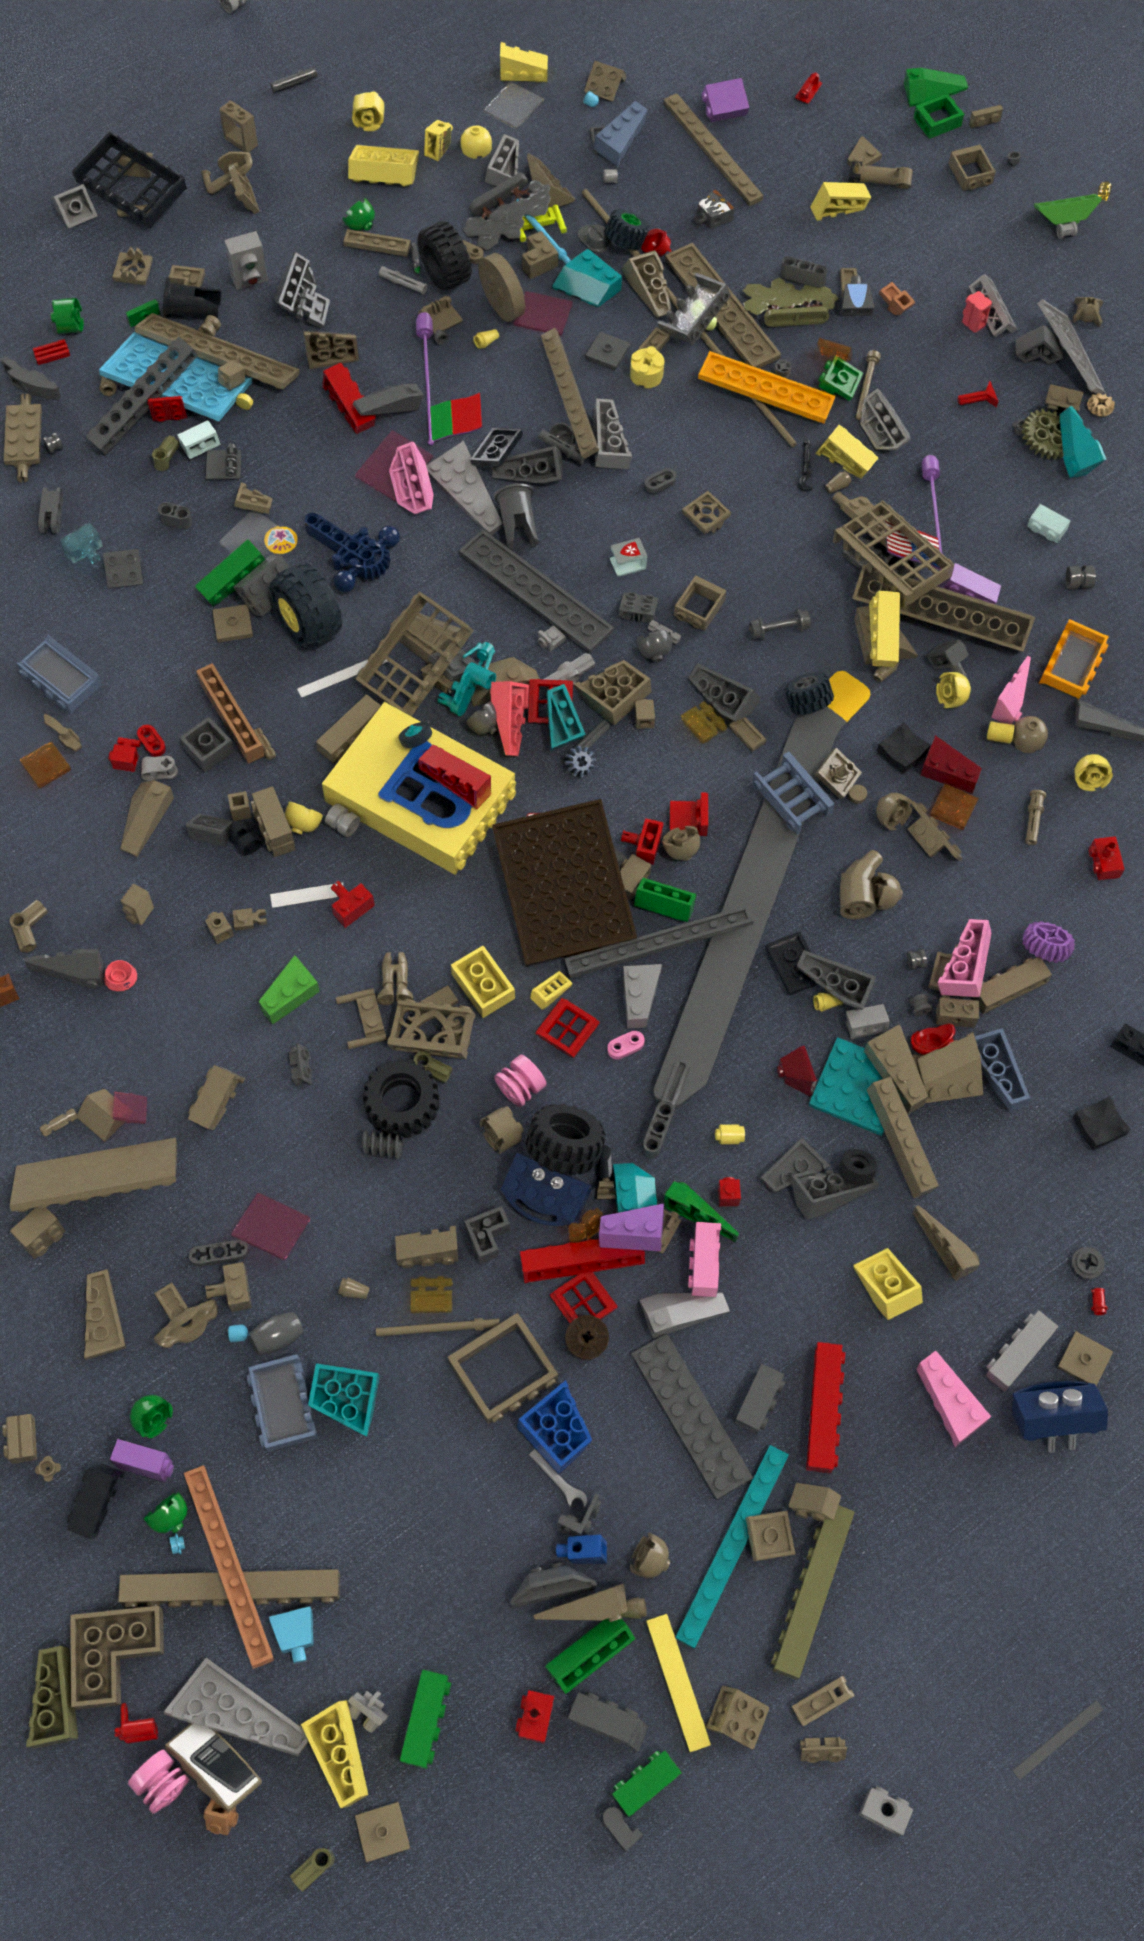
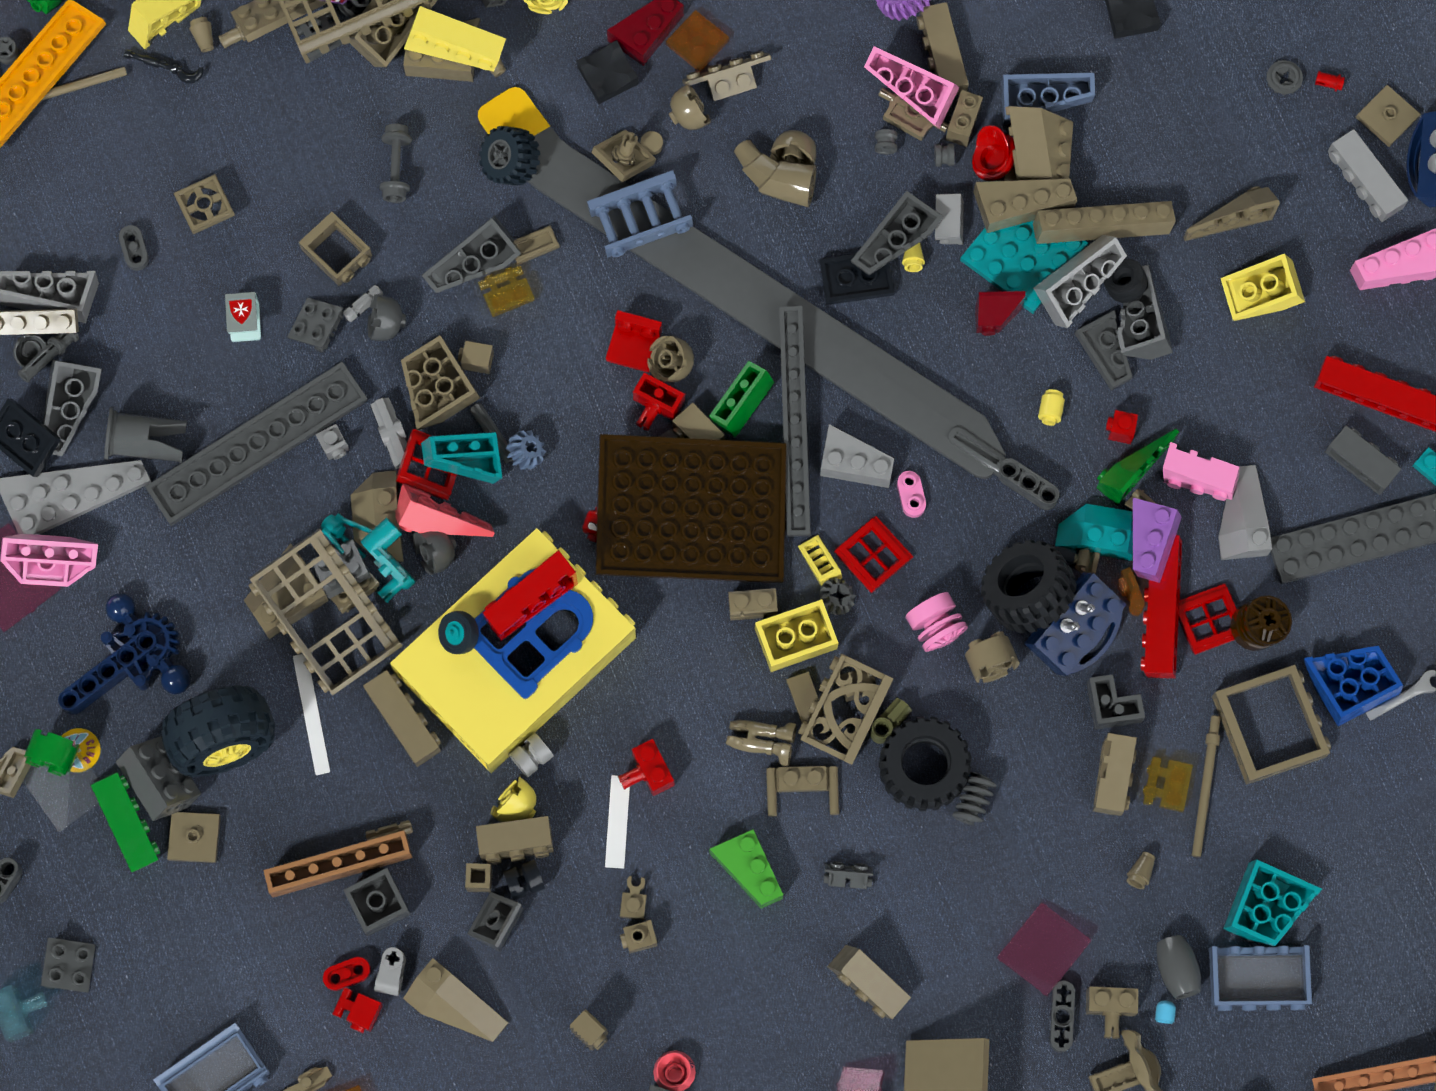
camera: 75 degrees left, 10 degrees up
none -> green brick [24,729,80,777]
none -> dark tan brick [728,588,778,621]
none -> dark grey gear [819,577,856,615]
none -> light grey wedge [1033,235,1127,328]

